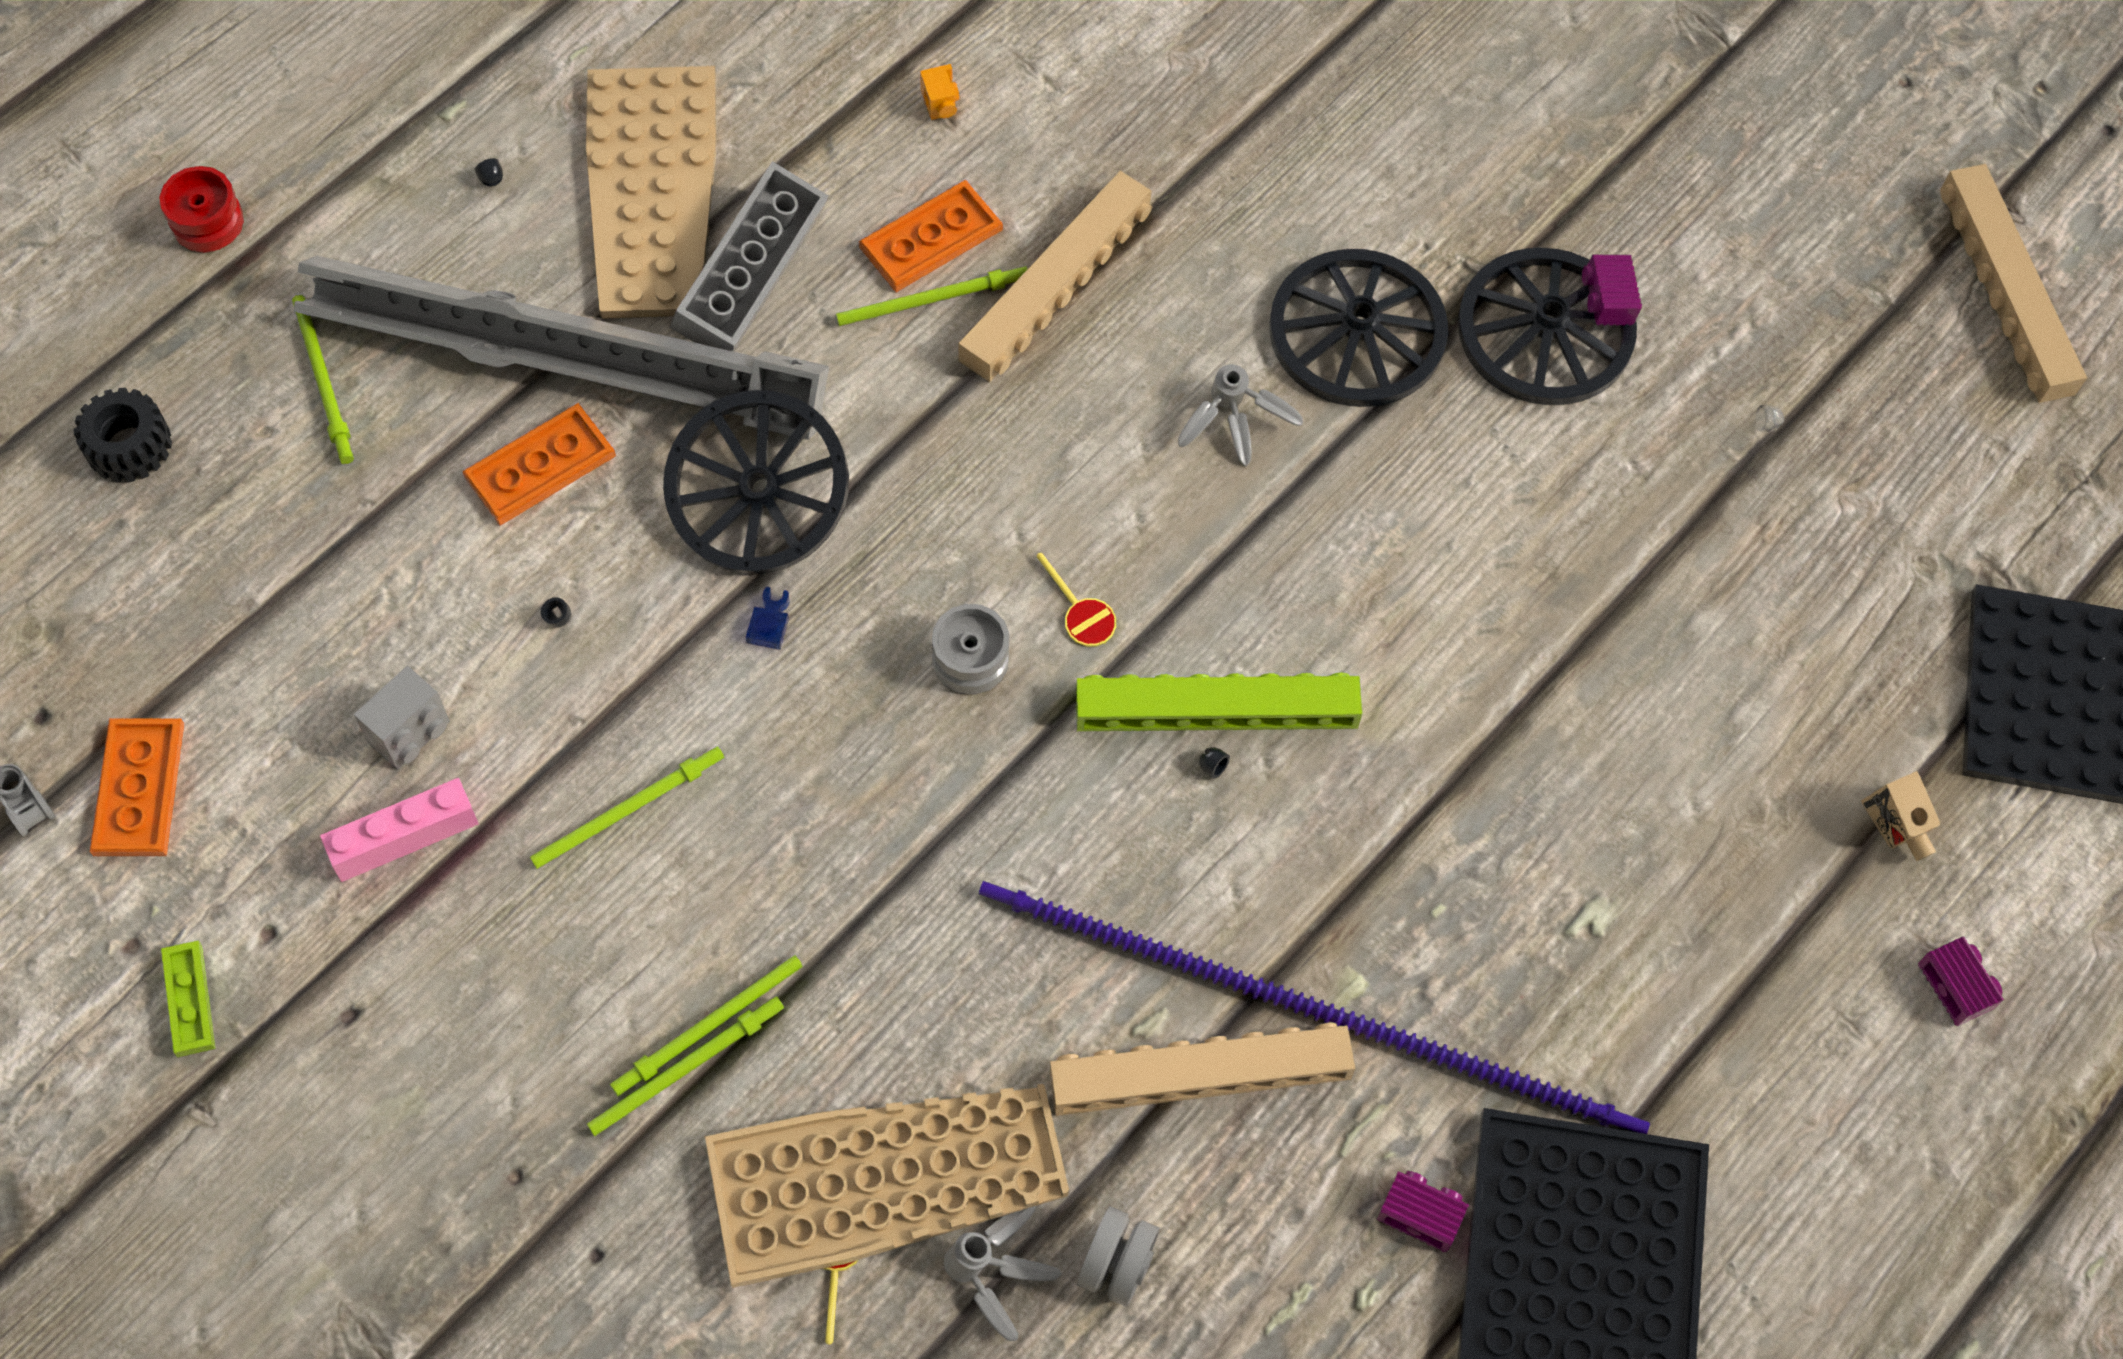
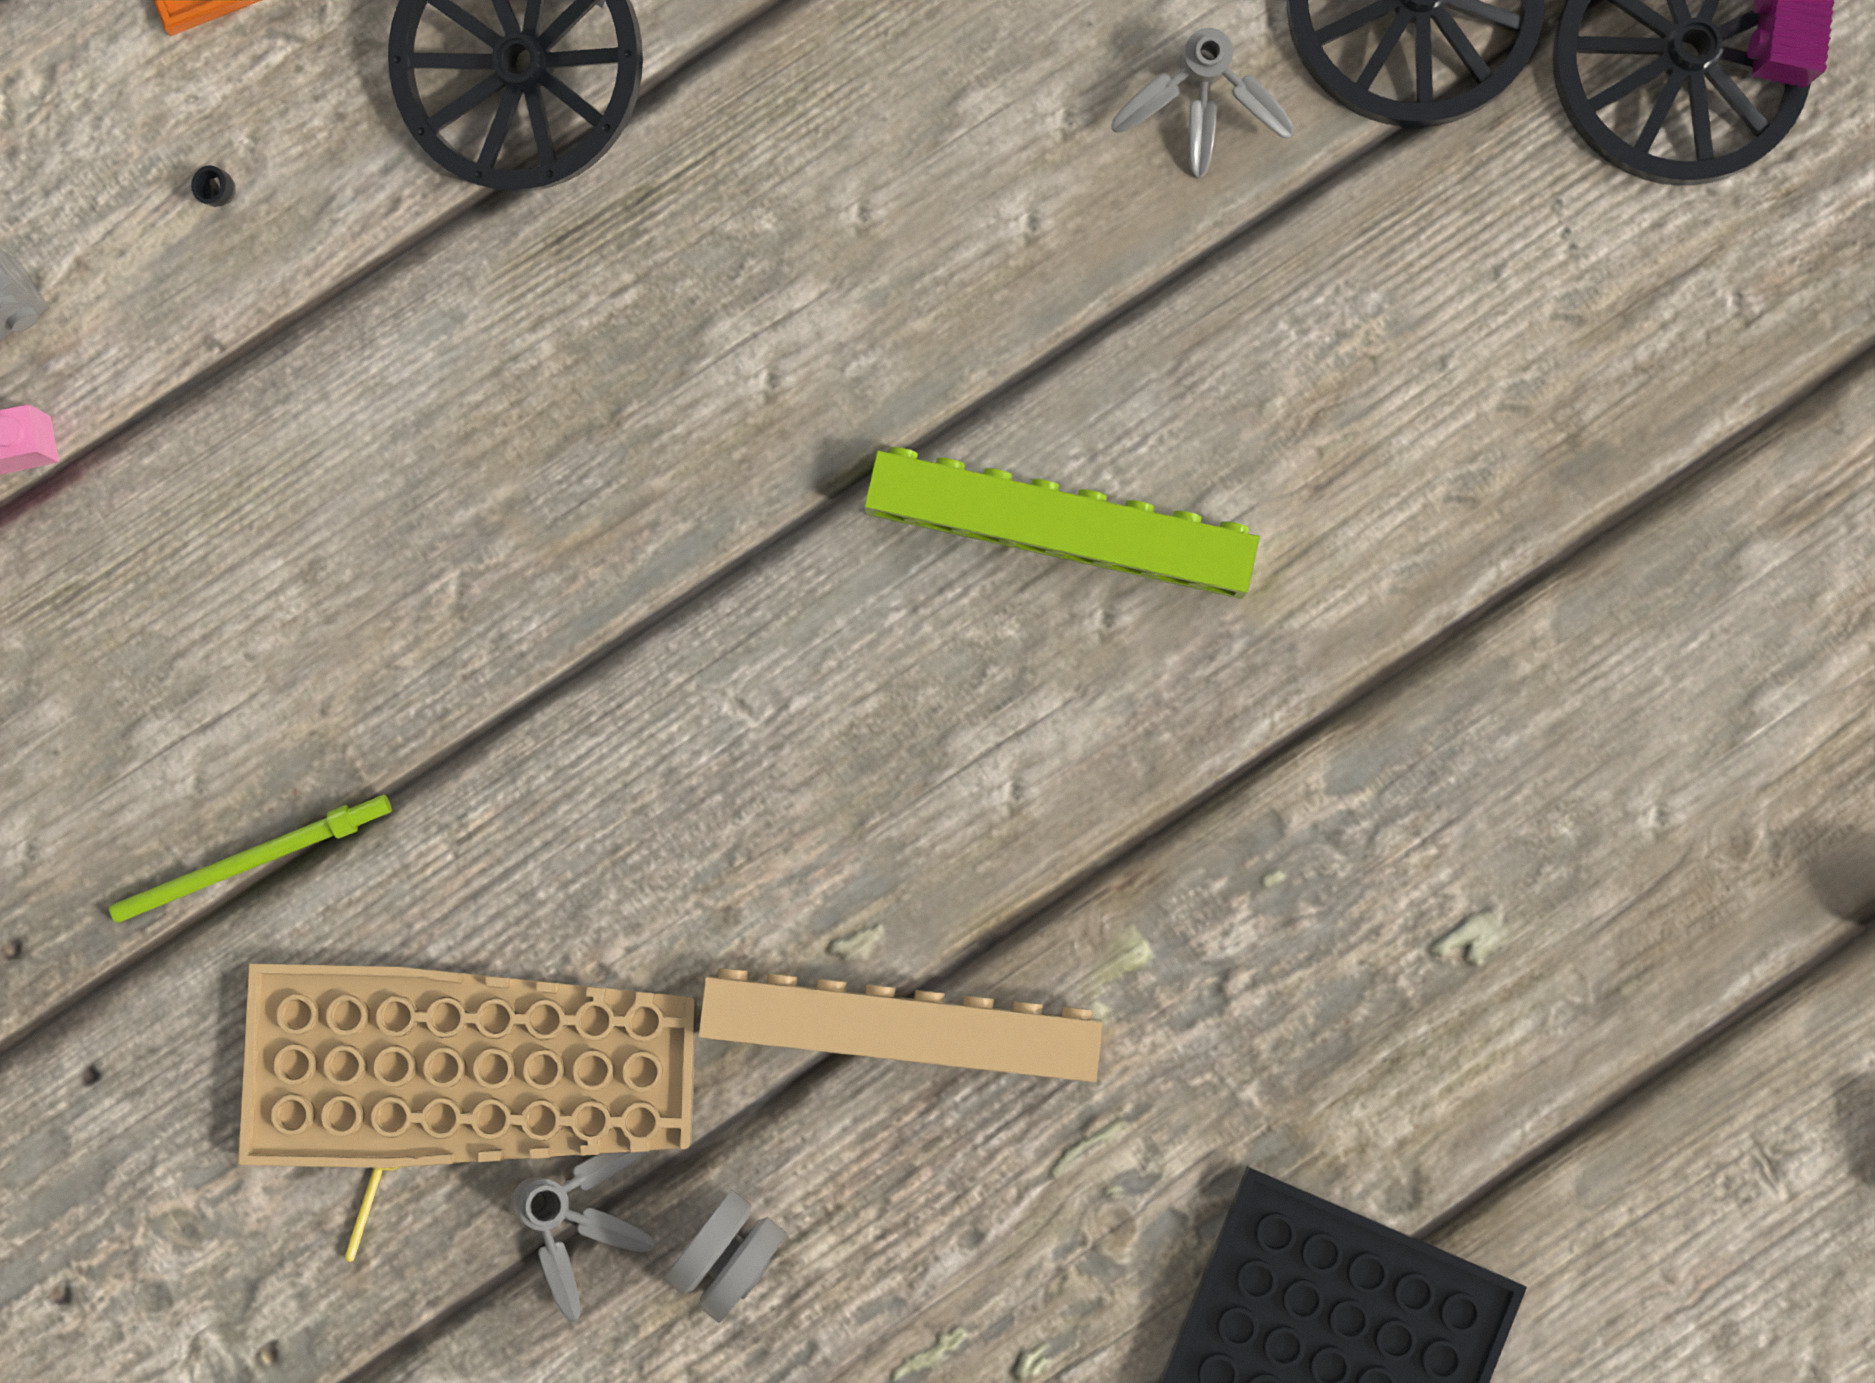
camera: 15 degrees right, 20 degrees up
lime bar [530,746,725,869] -> none
lime bar [610,955,803,1096] -> none
clear blue plate [746,587,790,650] -> none
light grey wheel [932,604,1010,694] -> none
dark purple hose [979,881,1650,1134] -> none
piece [1037,553,1116,647] -> none
black hinge [1199,747,1230,779] -> none
magenta brick [1377,1171,1469,1253] -> none

